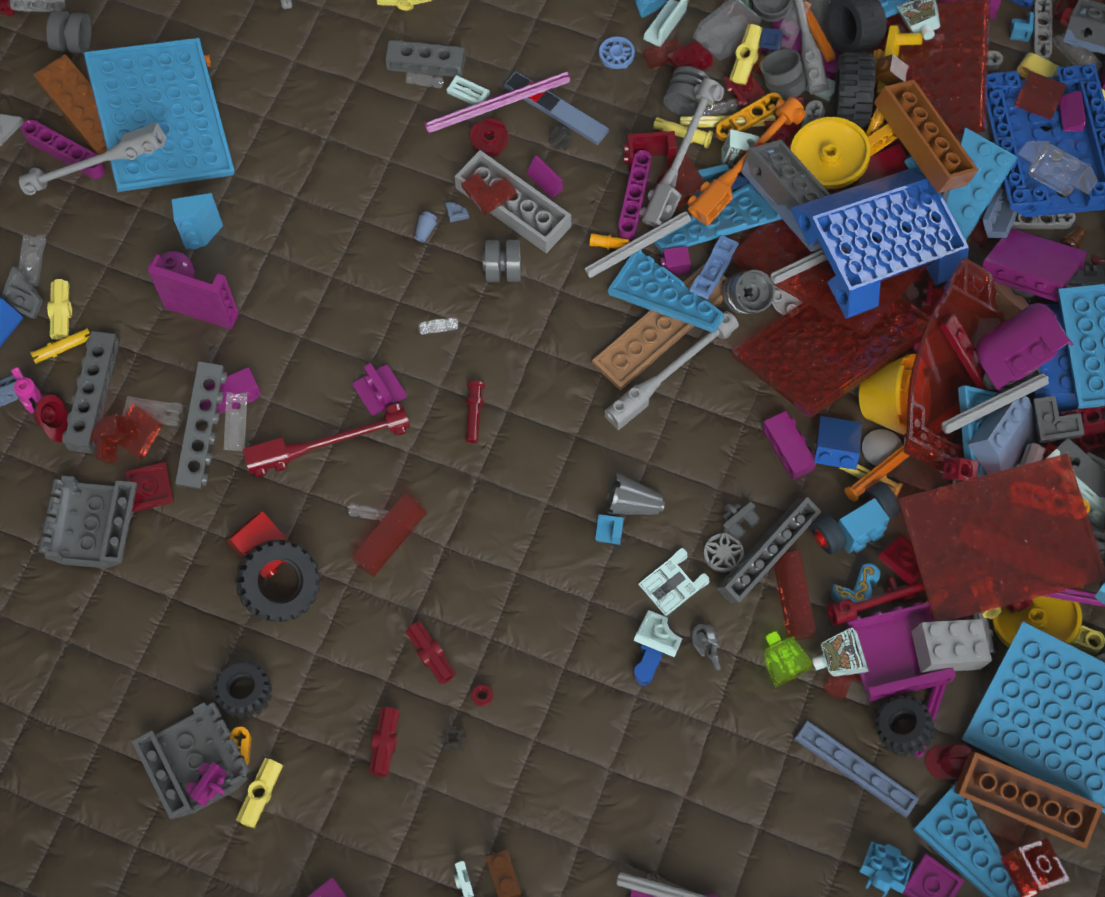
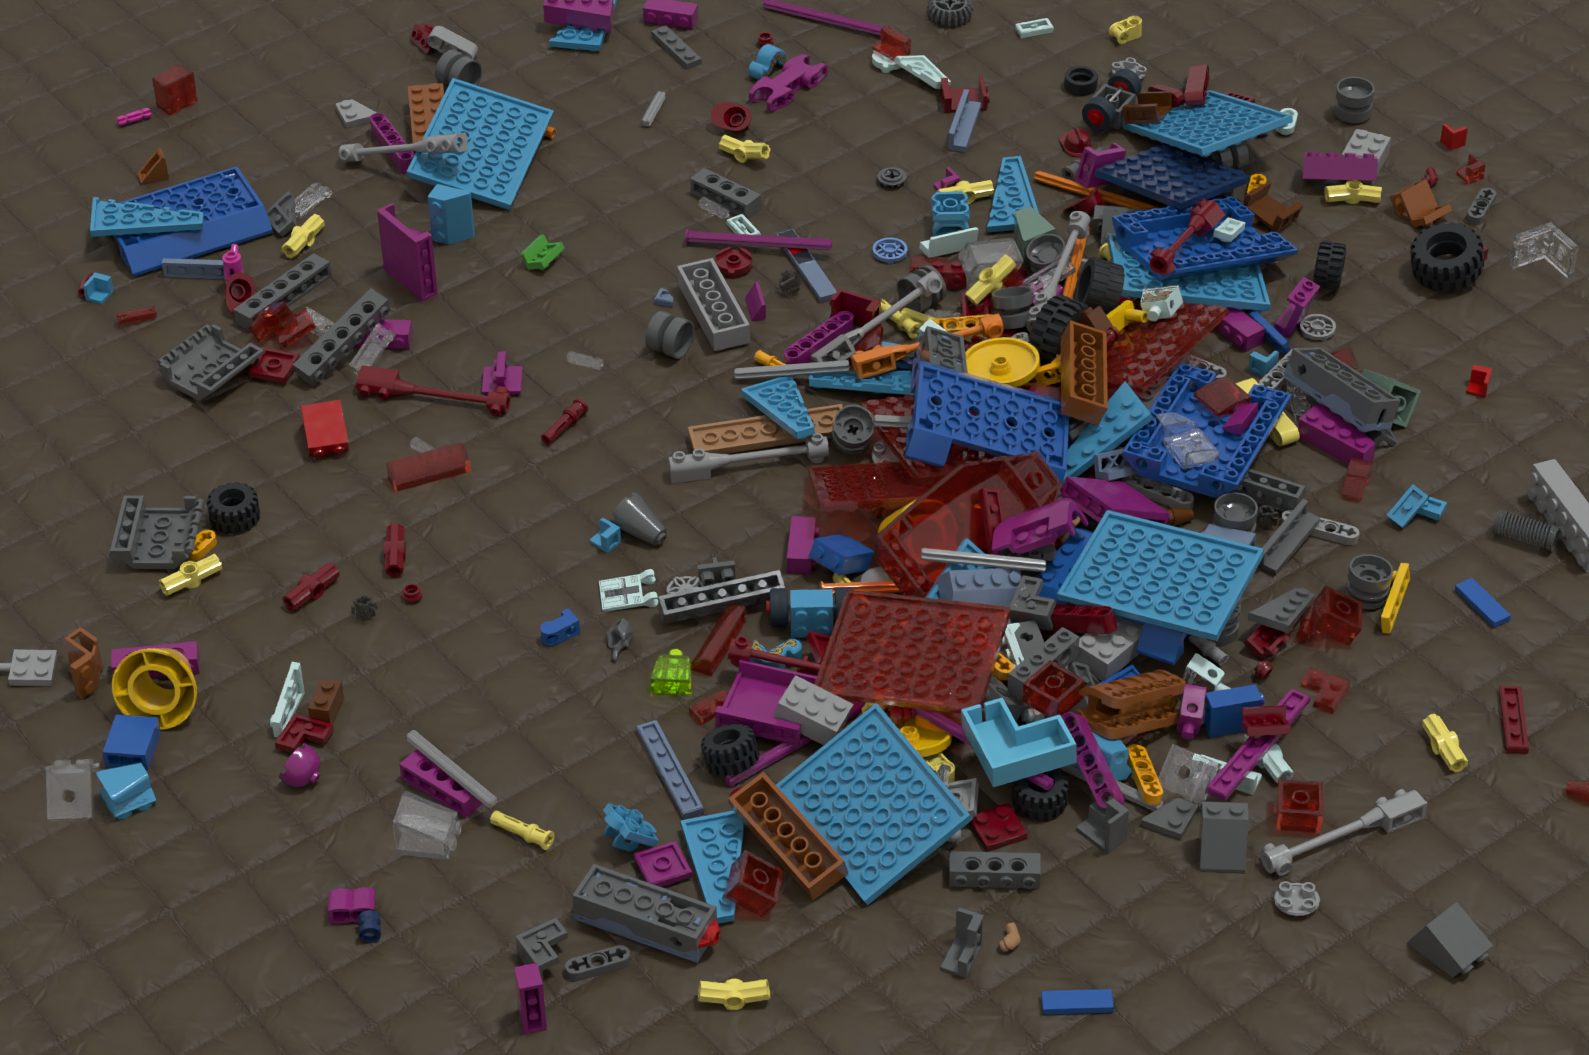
camera: 30 degrees right, 25 degrees down
yellow pin [30,328,91,364] -> none
magenta hips [186,762,227,807] -> none
black tyre [235,539,321,622] -> none
sand blue cone [414,212,437,243] -> none
clear red plate [461,174,517,216] -> none
light aqua tile [634,610,682,657] -> none
magenta brick [660,246,691,275] -> none
medium blue slope [689,235,739,299] -> none
dark blue panel [760,27,785,50] -> none
torso [812,628,868,676] -> none
dark red brick [942,457,979,482] -> none
none -> bright green bracket [521,234,565,270]

